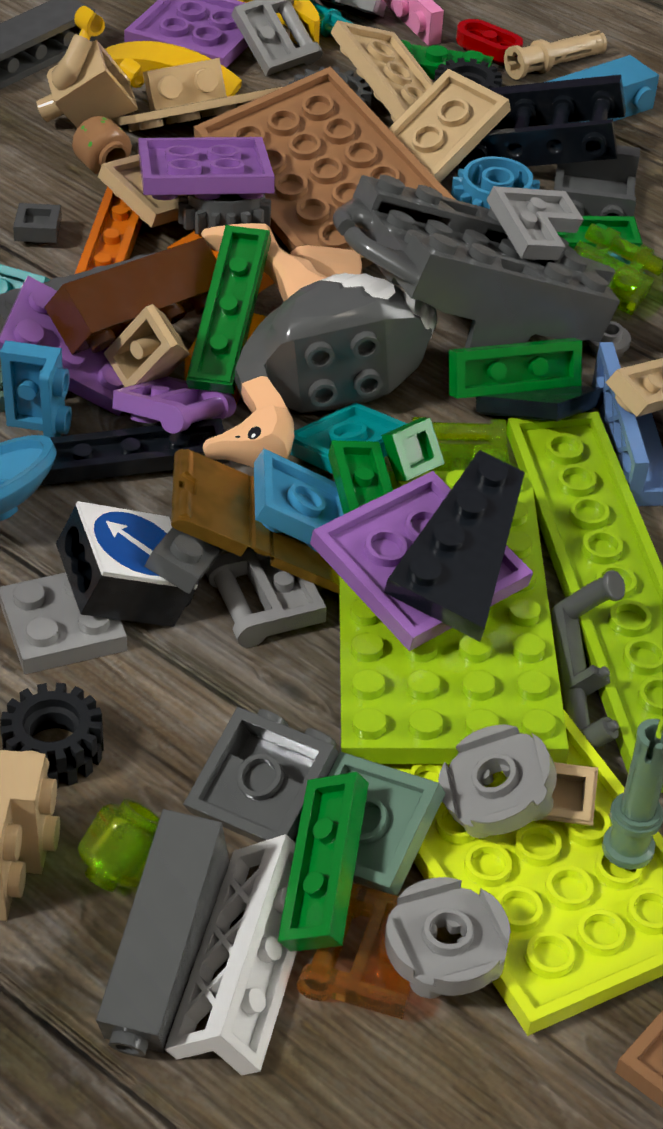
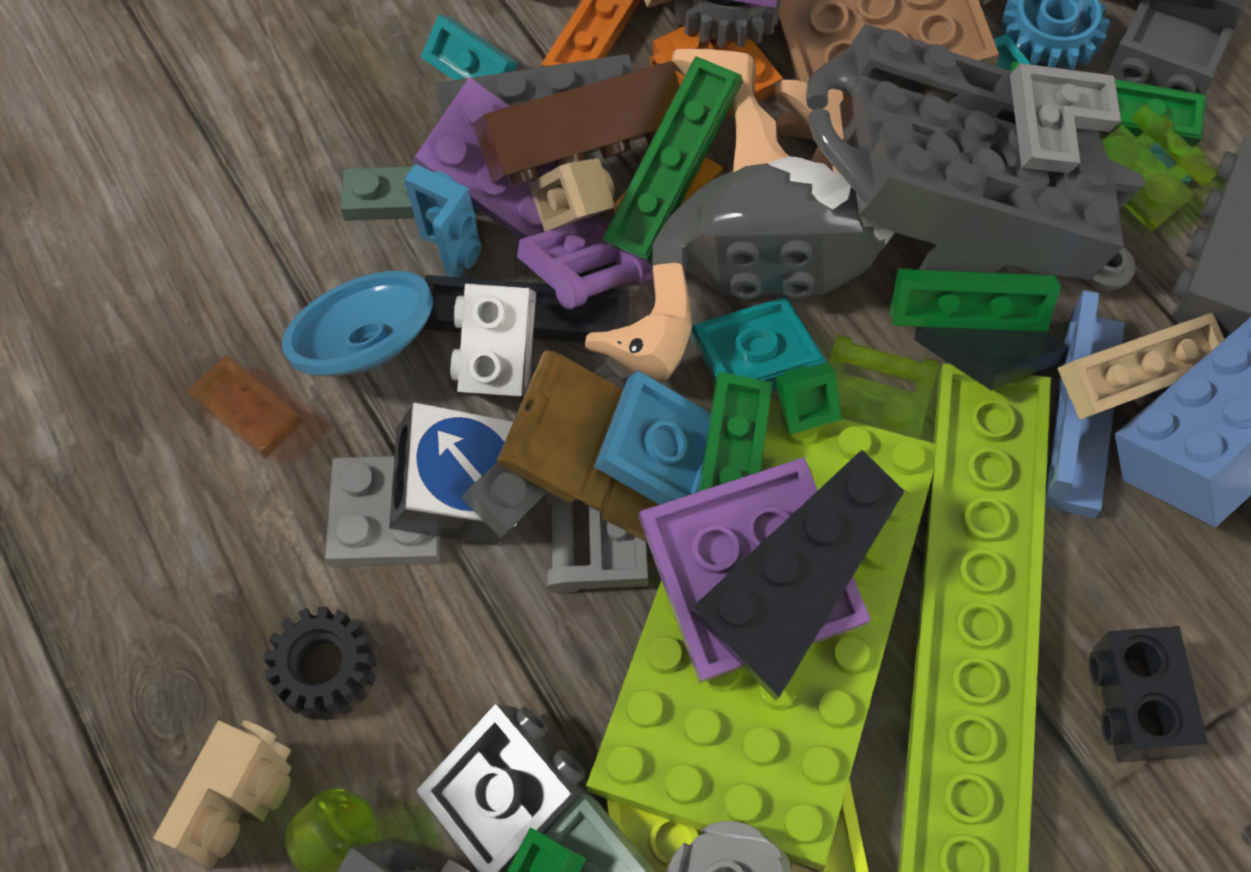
camera: 25 degrees right, 20 degrees up
dark grey piece [550,570,625,749] -> none
none -> white brick [450,284,536,396]

